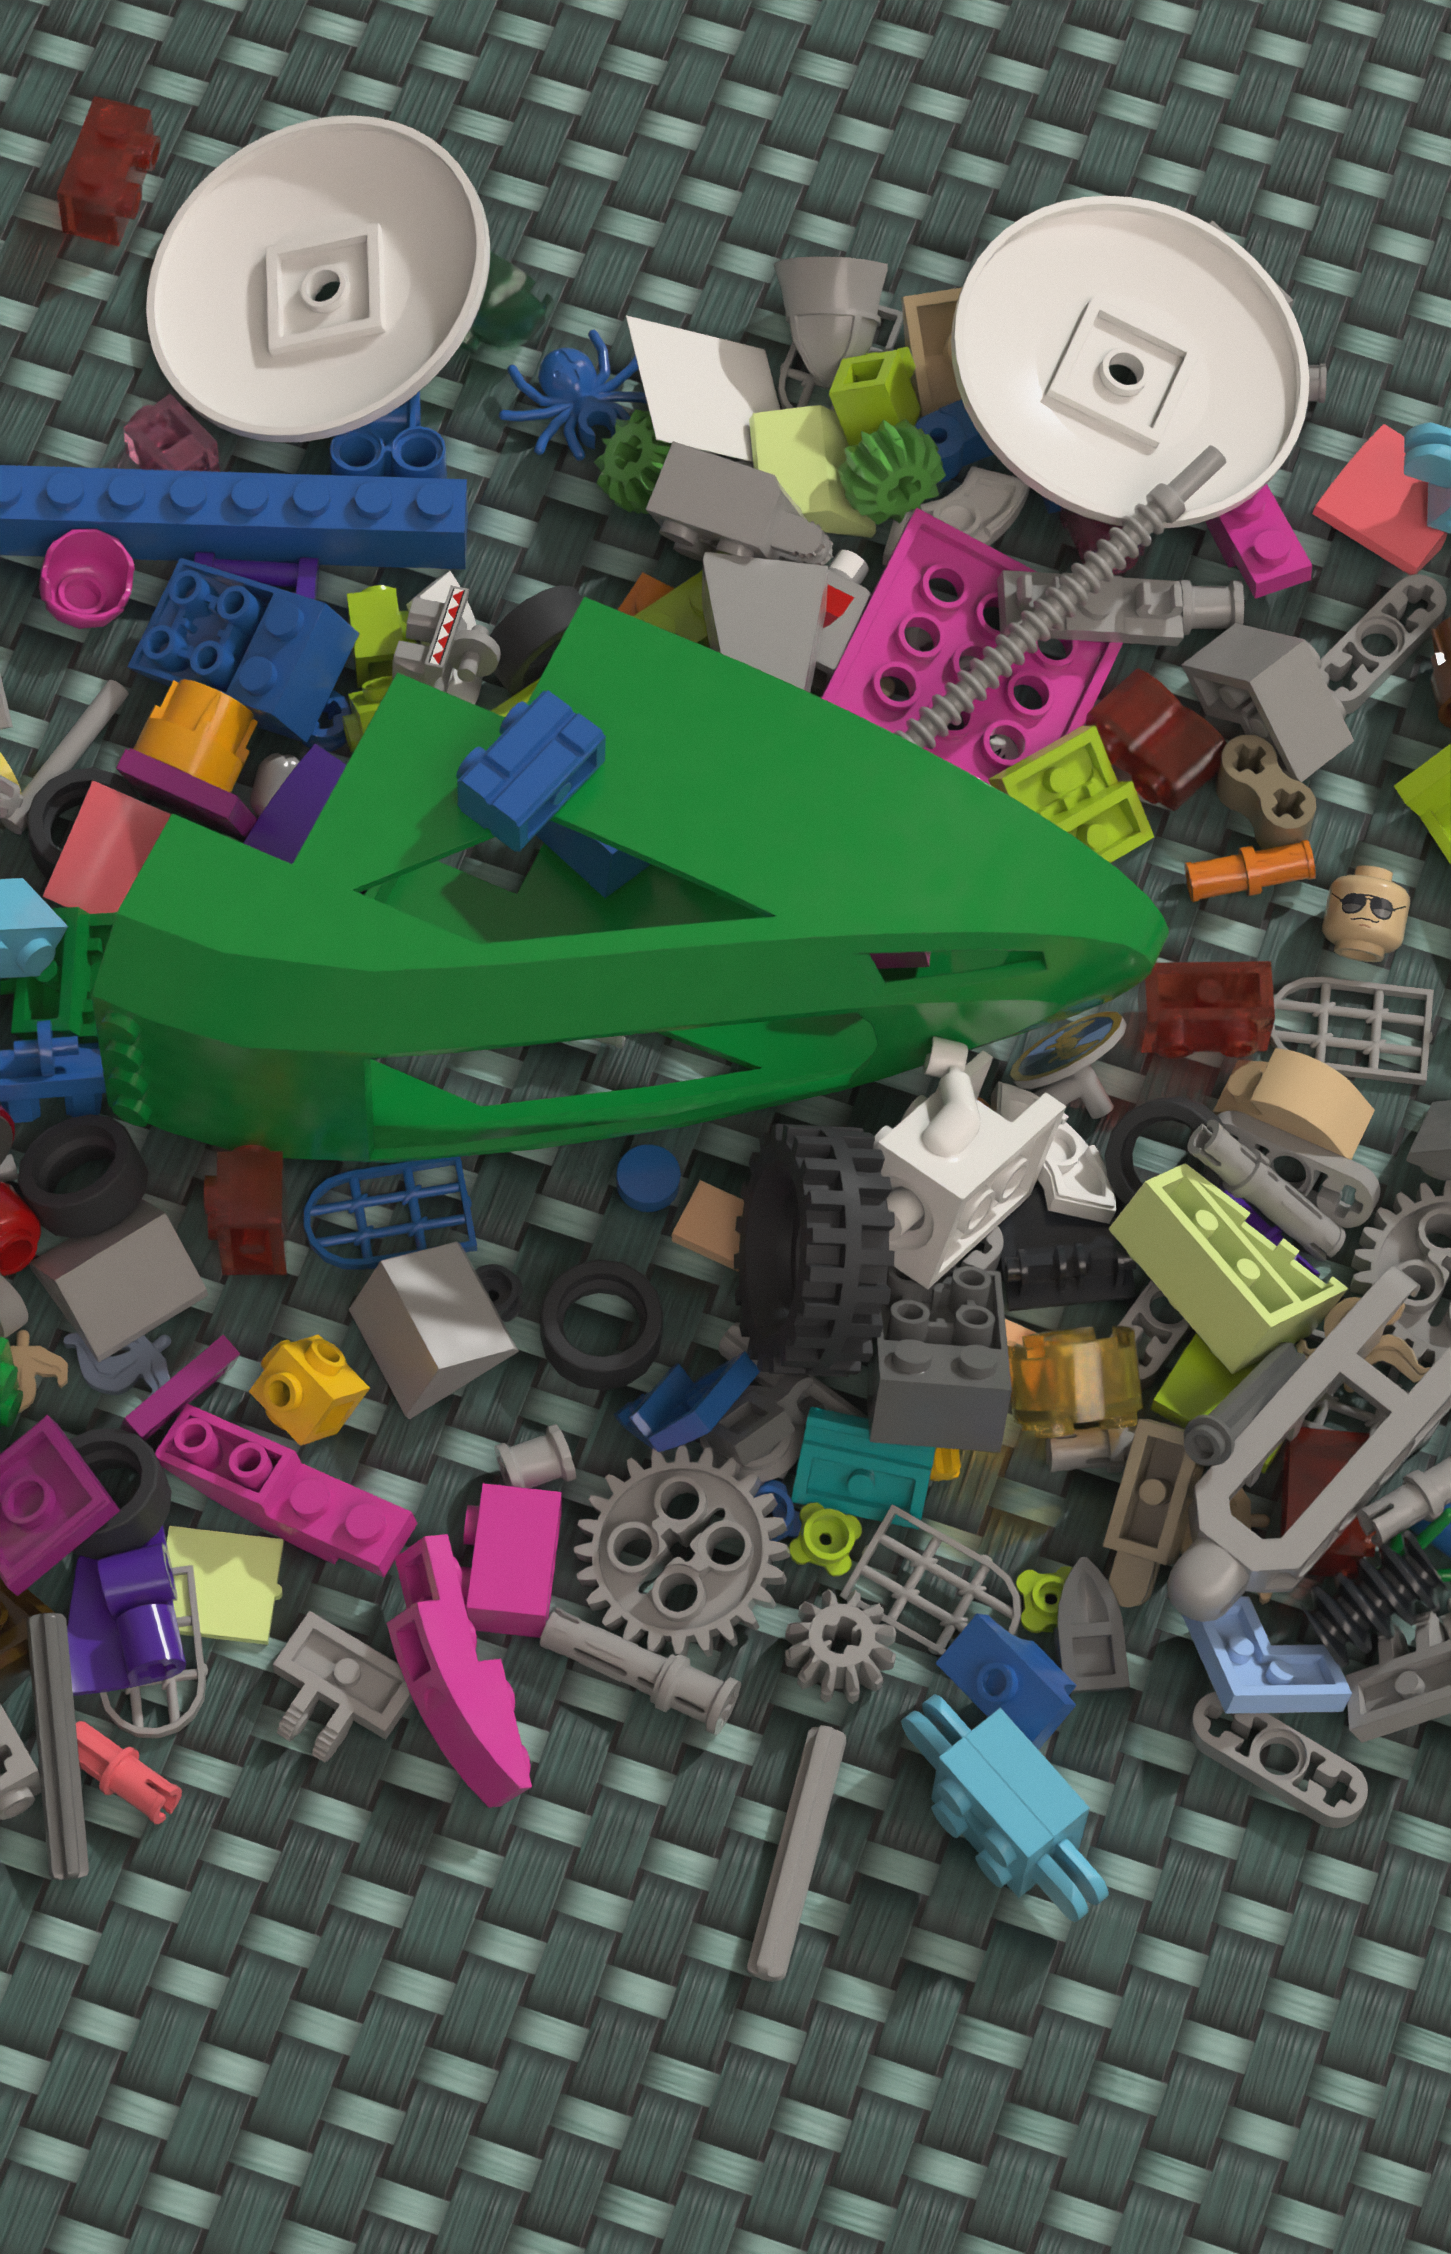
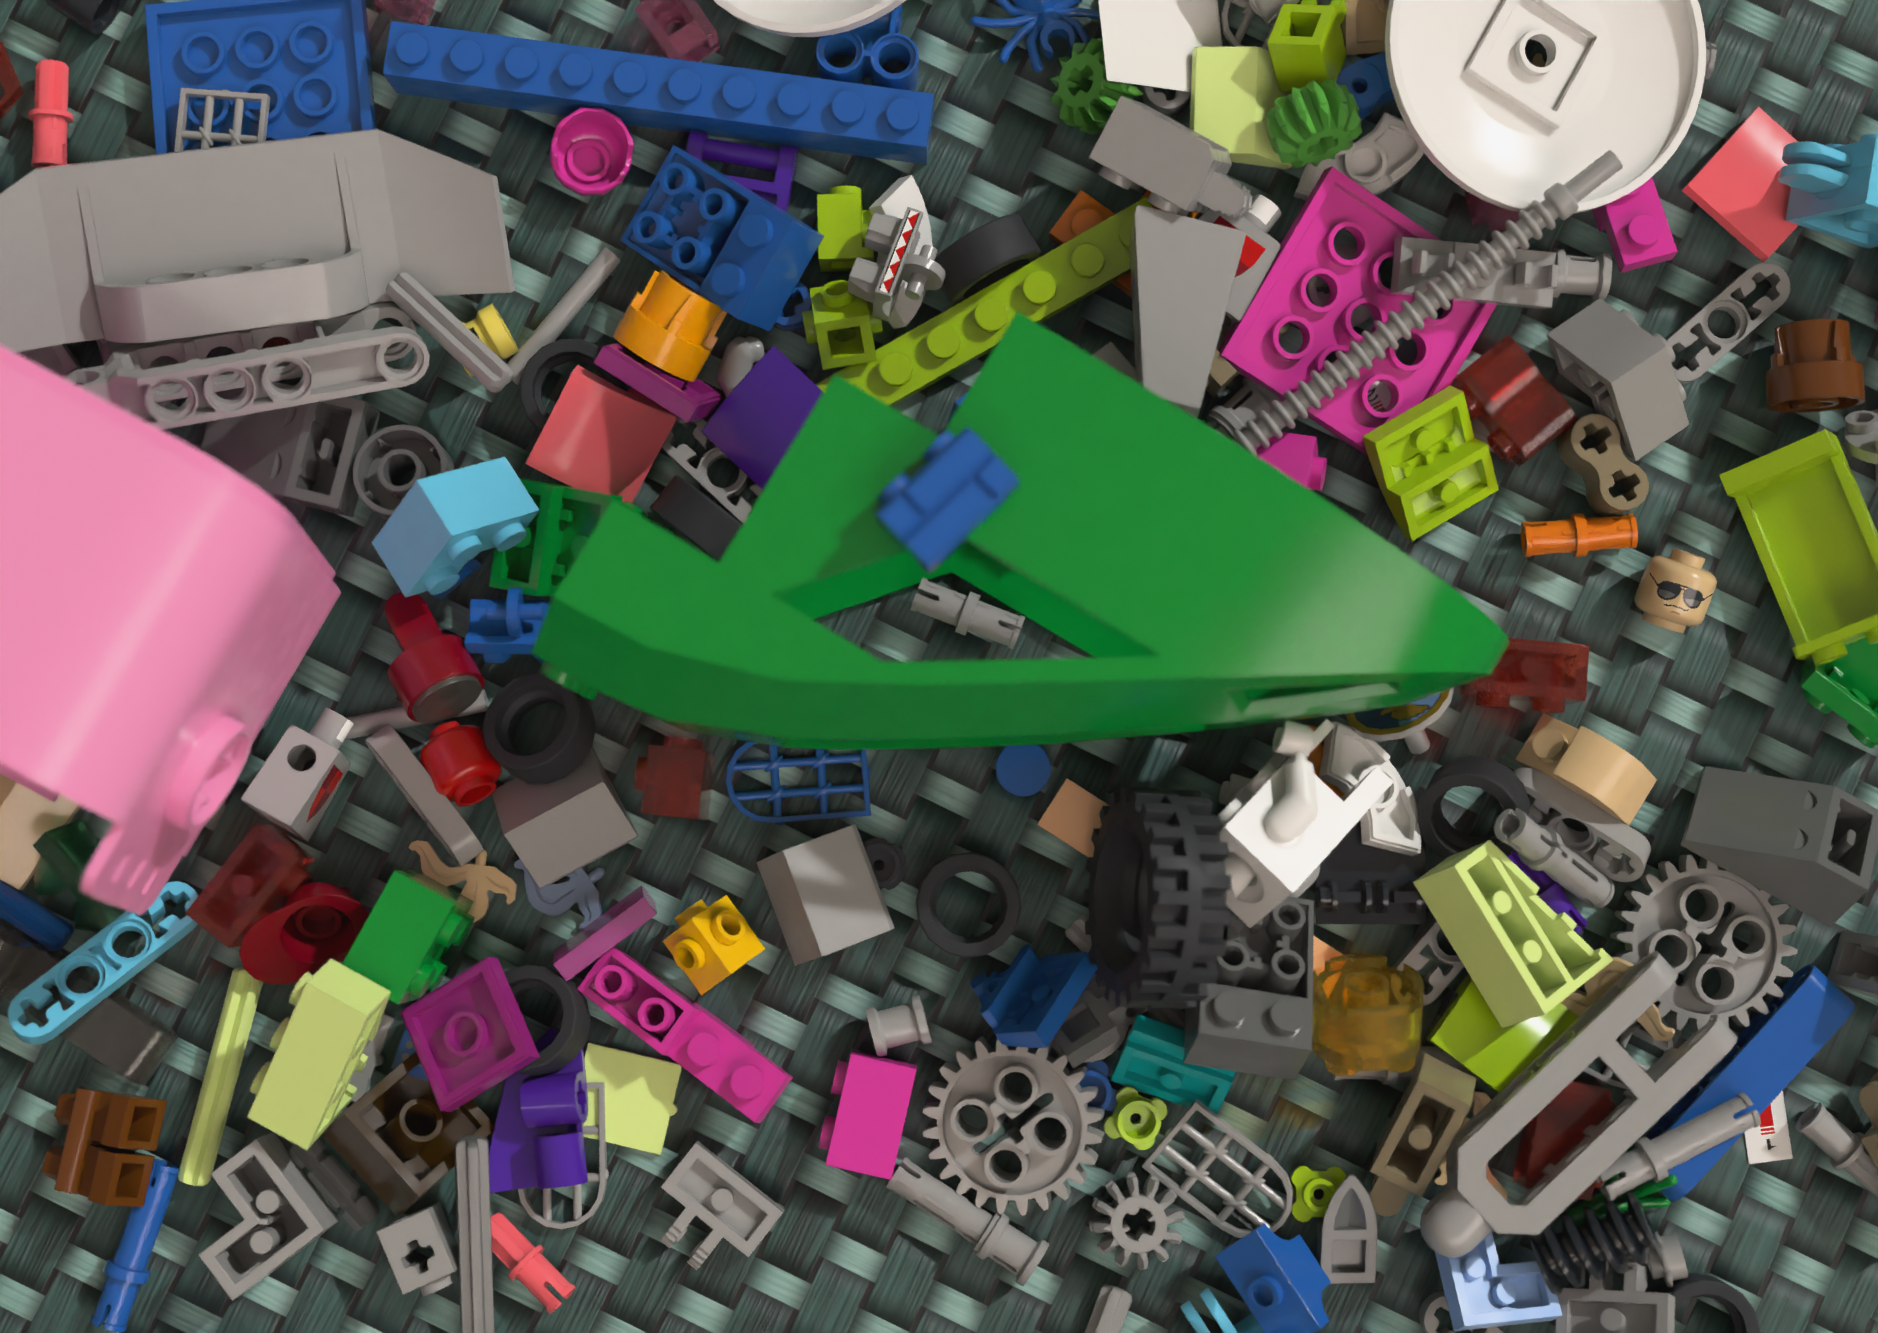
camera: 10 degrees right, 20 degrees up
dark pink slope [386,1534,532,1808] -> none
dark grey axle [1184,1342,1306,1466] -> none
light grey window [1266,977,1434,1086] -> none

